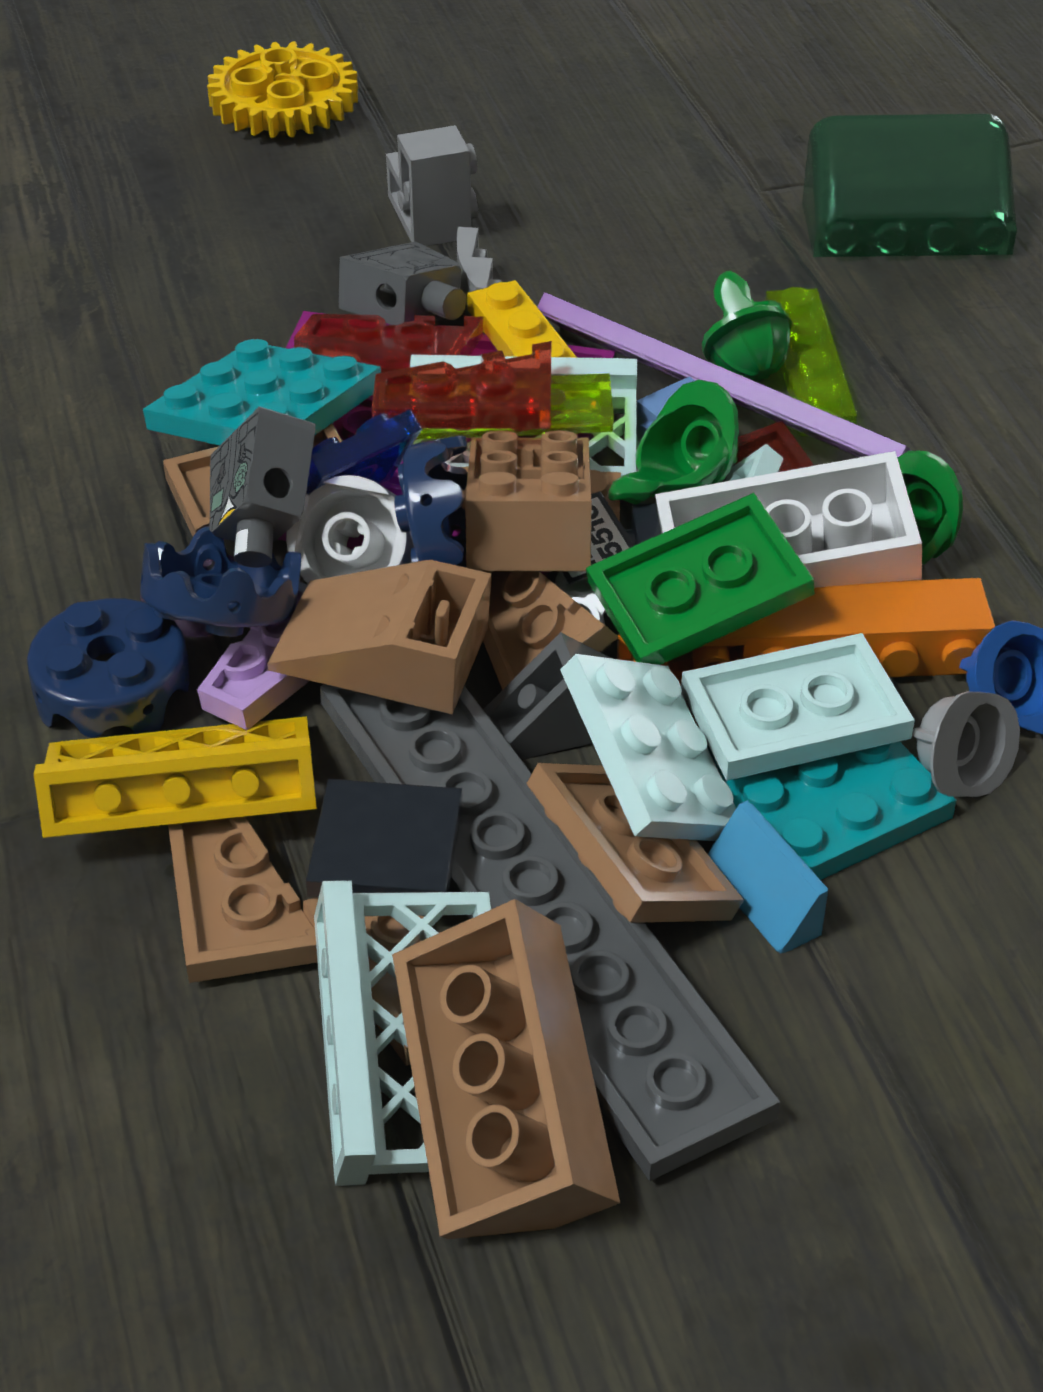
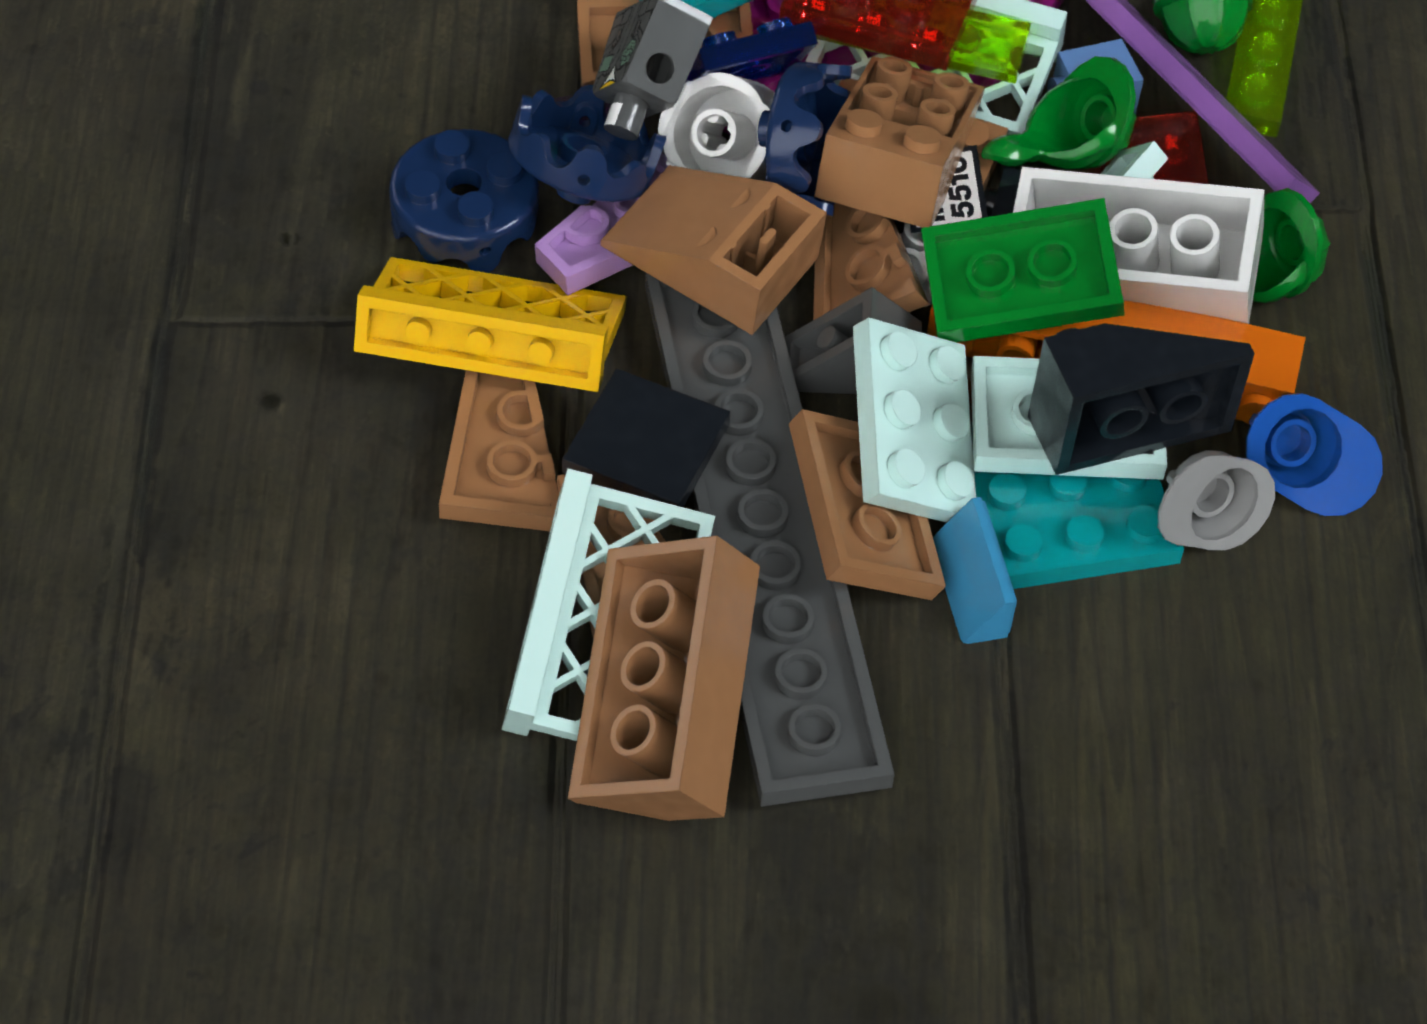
camera: 15 degrees right, 10 degrees up
none -> black slope [1028,323,1255,475]

